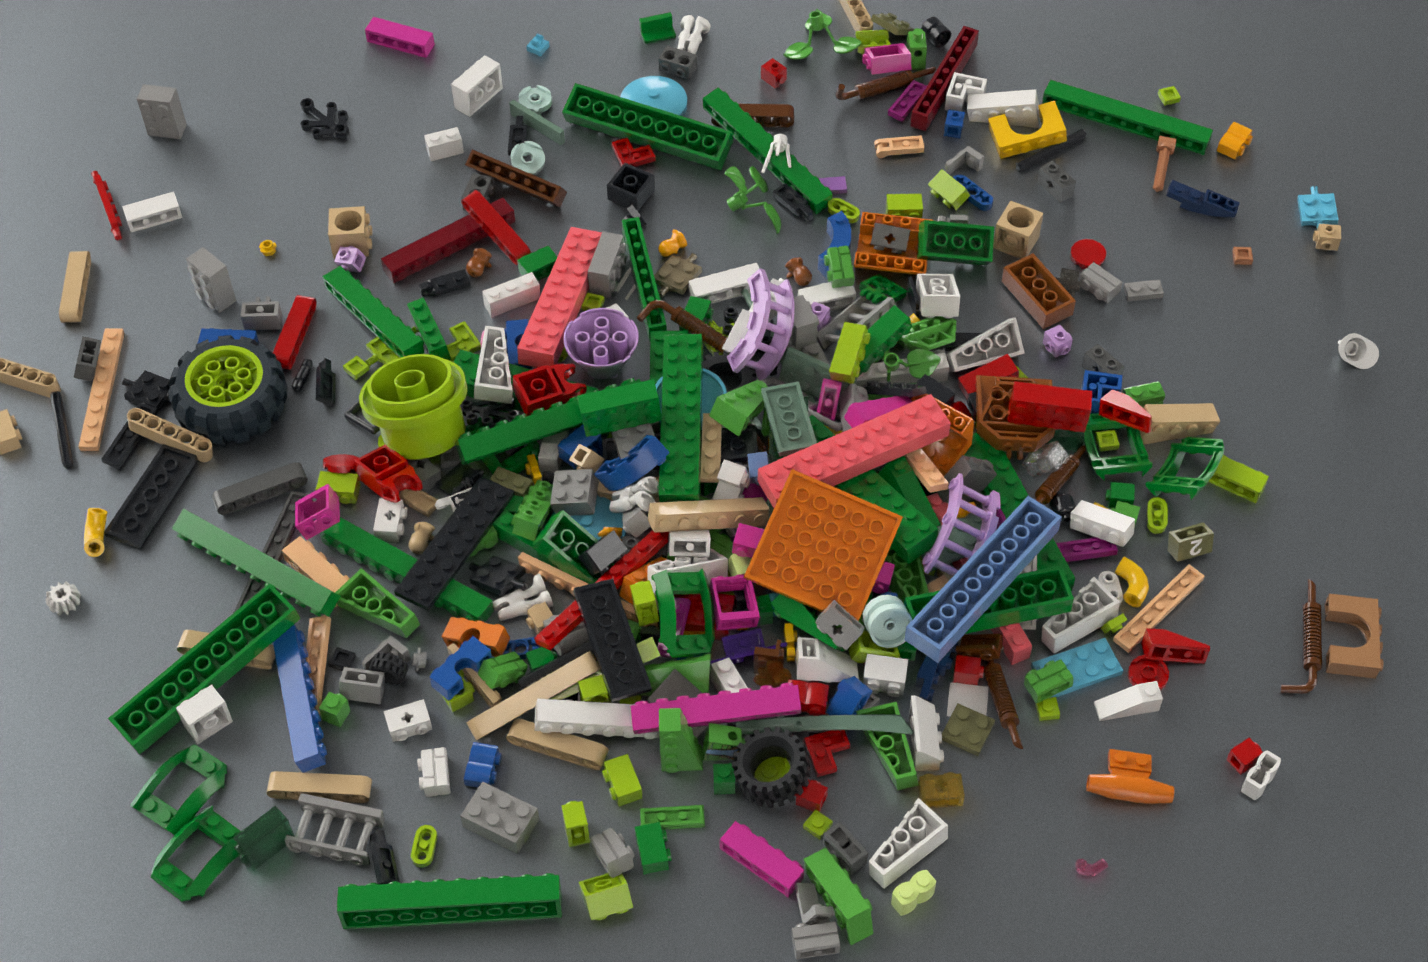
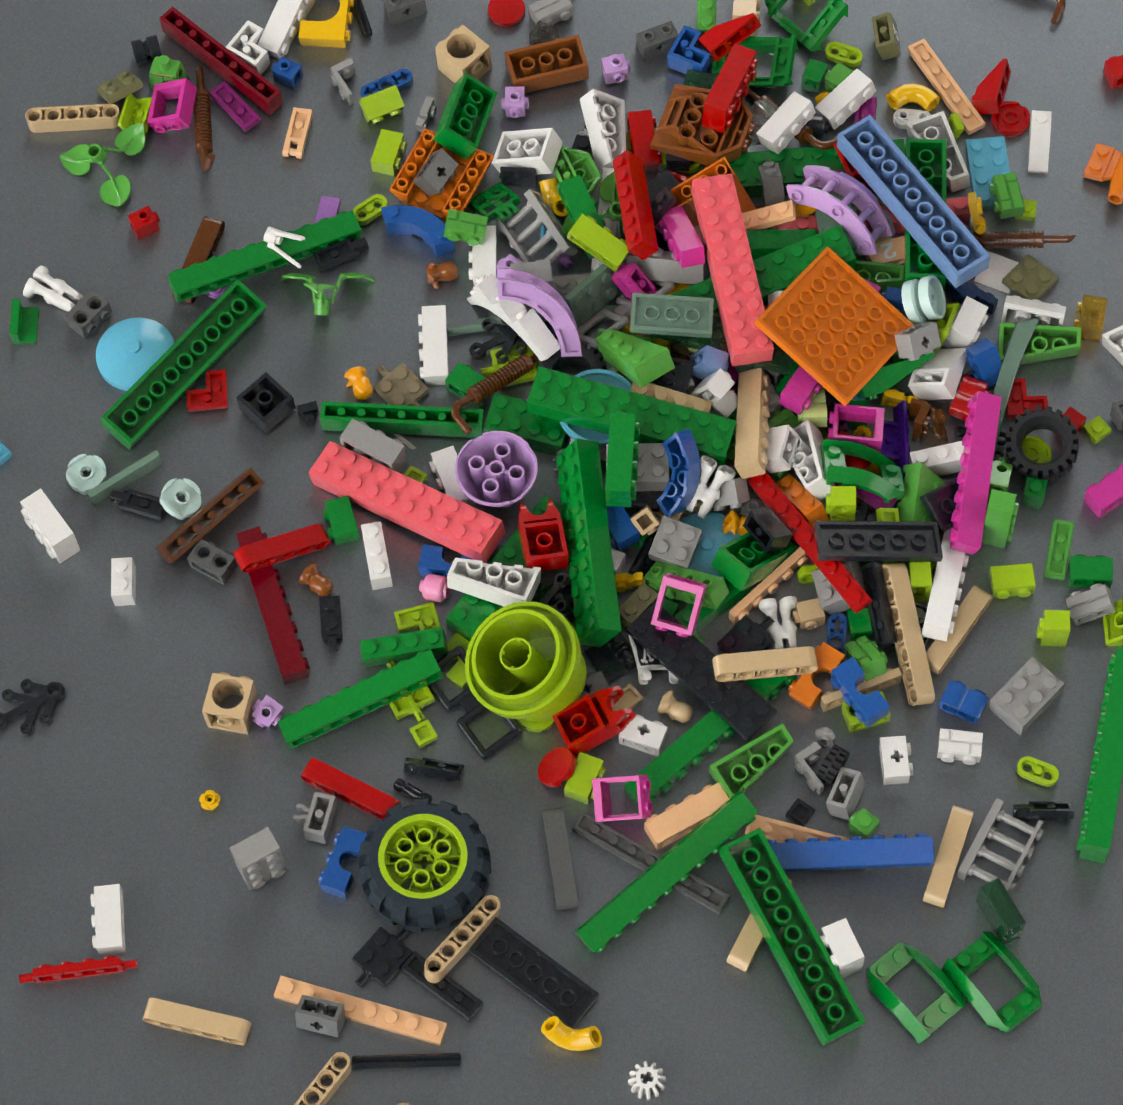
camera: 70 degrees left, 10 degrees up
none -> lavender brick [501,86,529,118]
none -> red brick [612,150,659,260]
none -> window [651,573,707,637]
none -> tan beam [712,646,818,682]
none -> white brick [756,91,816,154]
none -> yellow plate [968,192,986,234]

